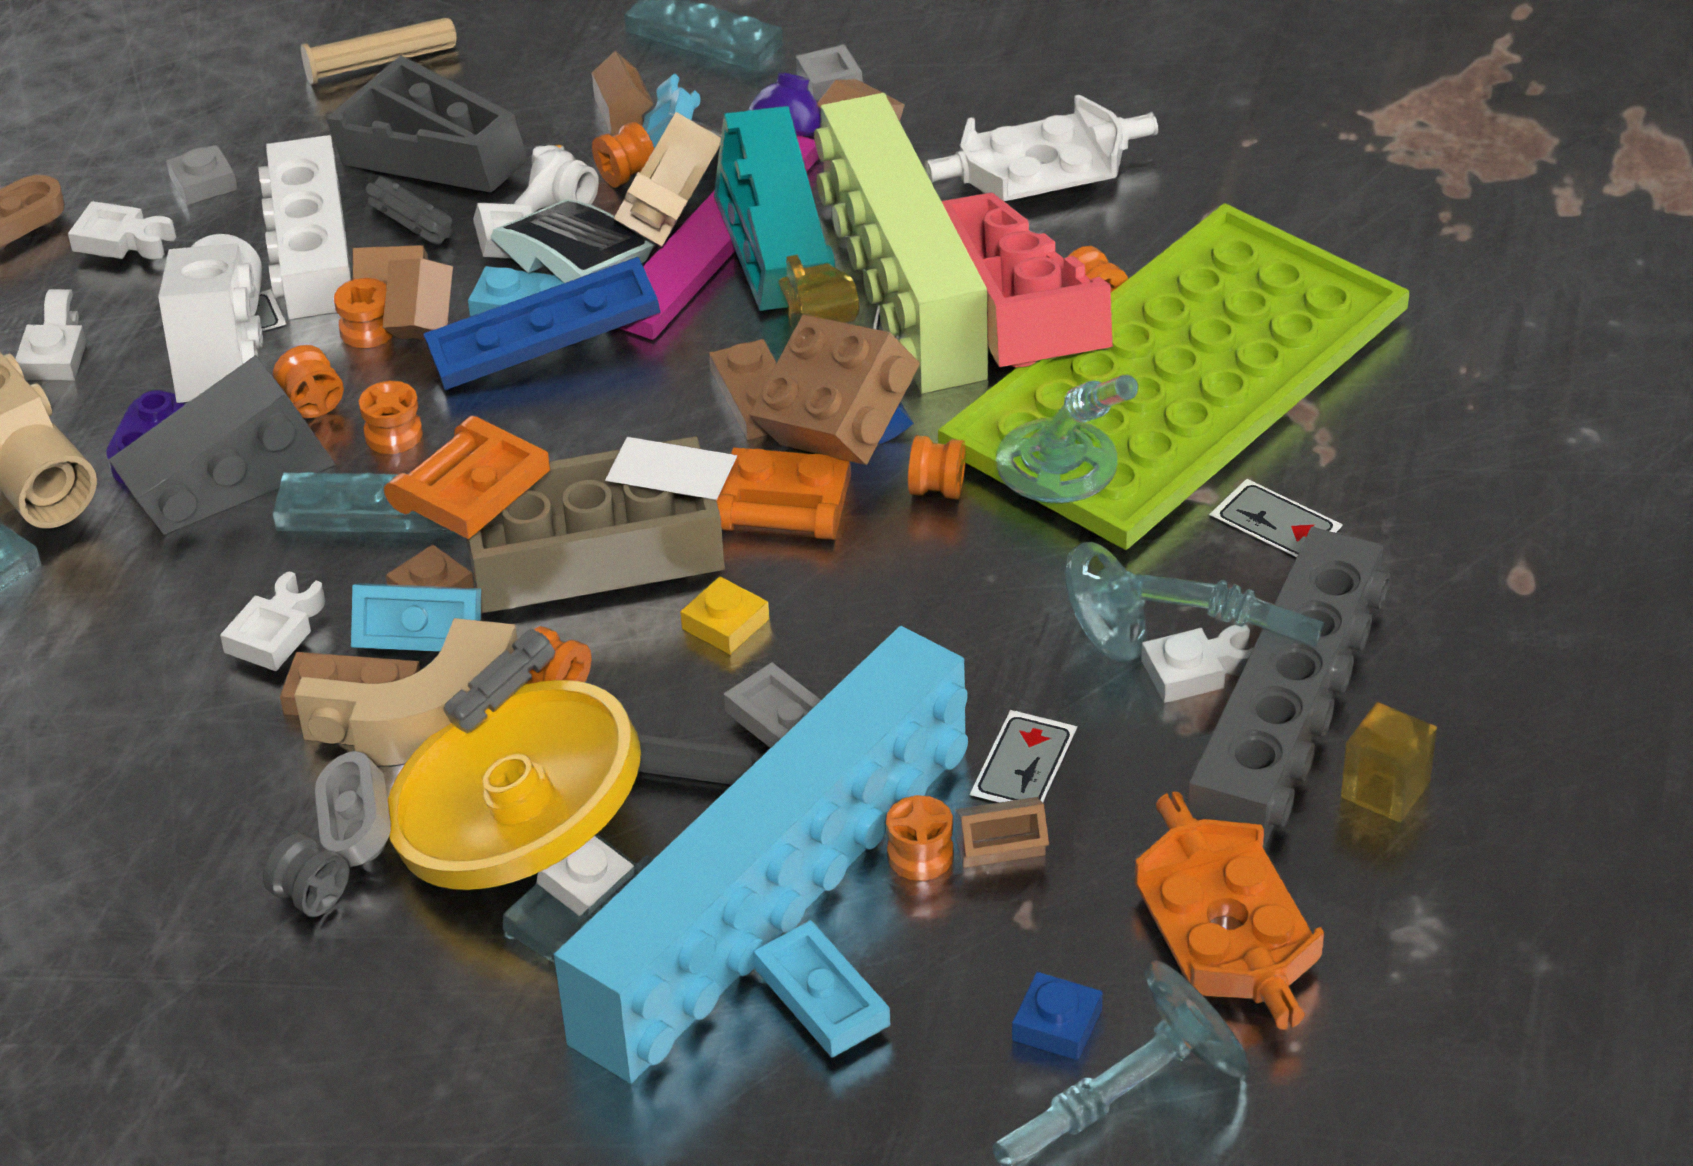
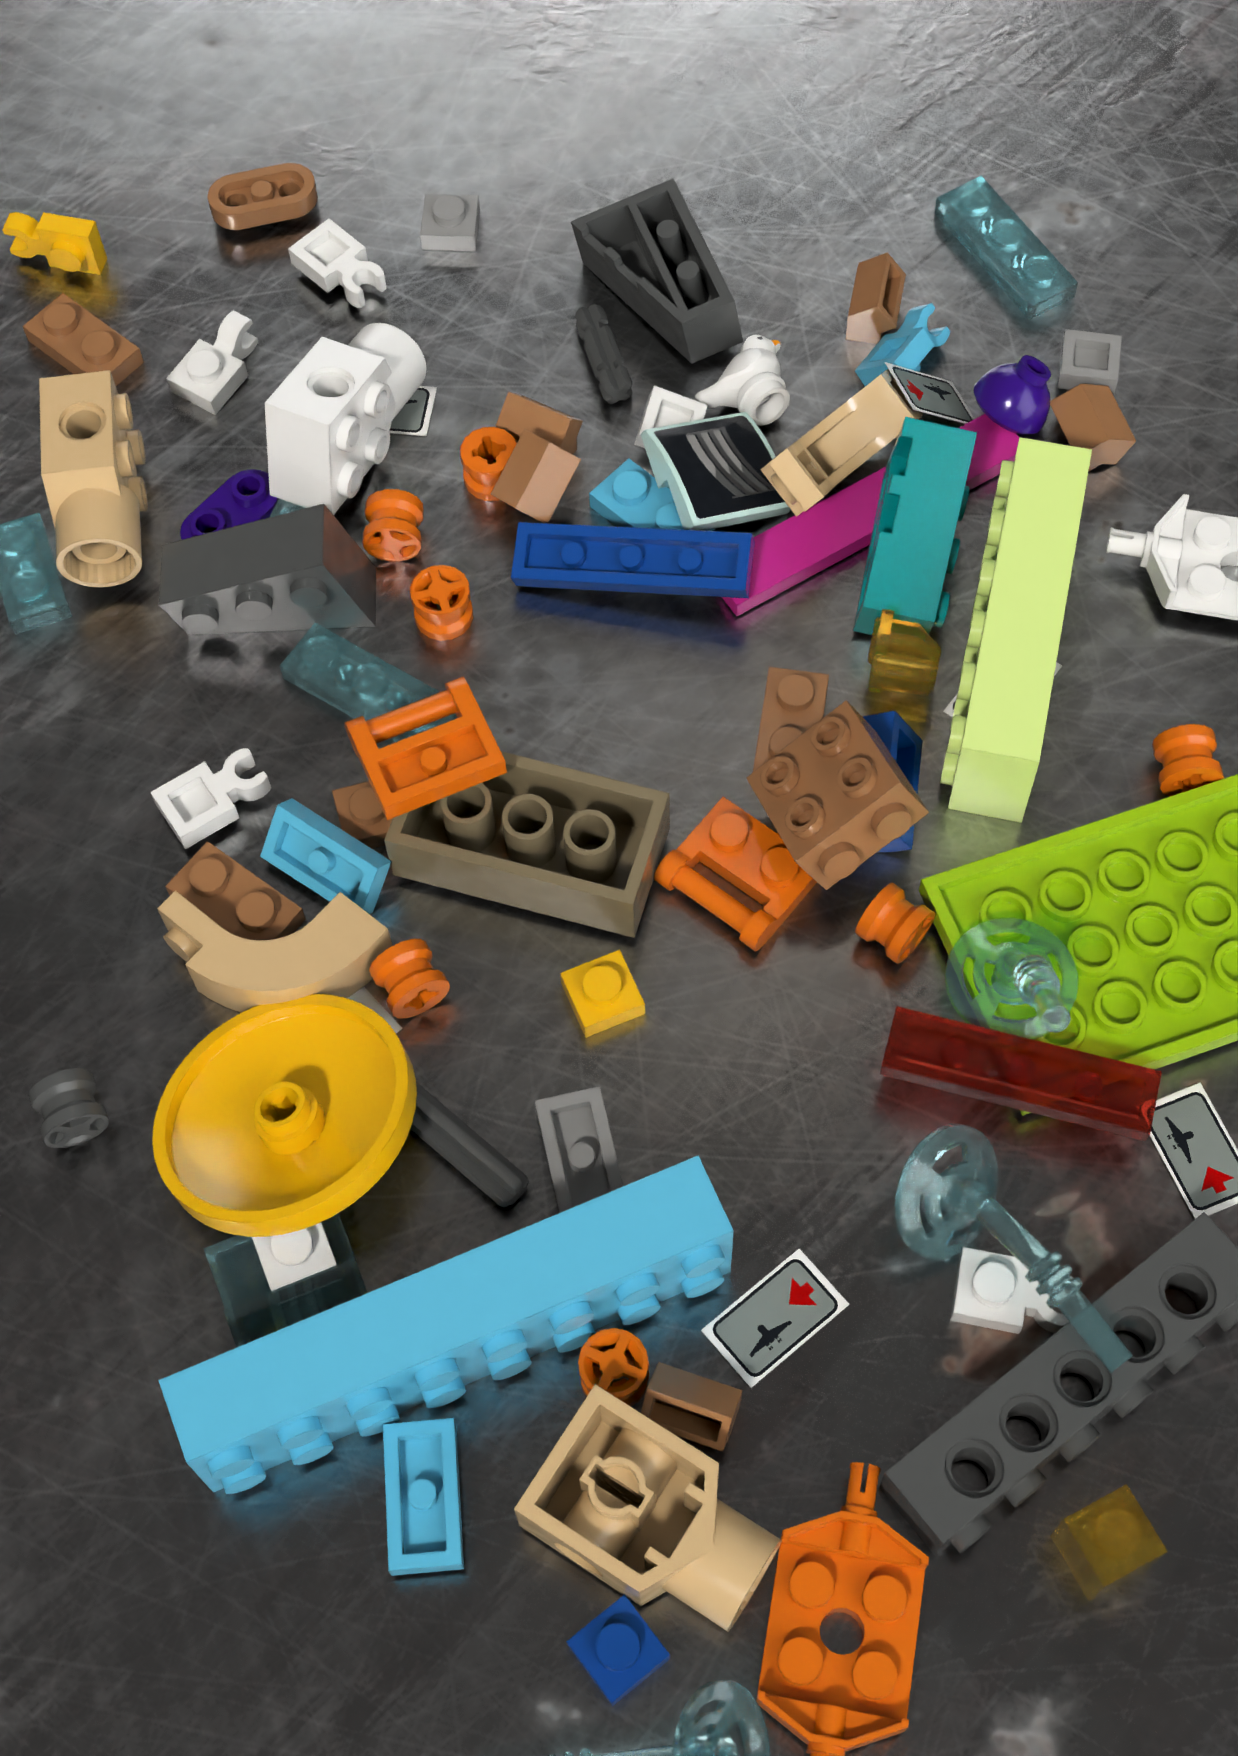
camera: 30 degrees right, 20 degrees up
white brick [258,135,352,320] -> none
tan axle [301,18,457,85] -> none
light grey plate [314,751,391,867] -> none
dark grey axle [443,629,555,733] -> none
orange wheel [592,122,654,188] -> none
white sticker [605,437,737,500] -> none
coral wedge [941,192,1113,367] -> none
none -> tan brick [514,1384,782,1632]
none -> clear red tile [880,1006,1162,1141]

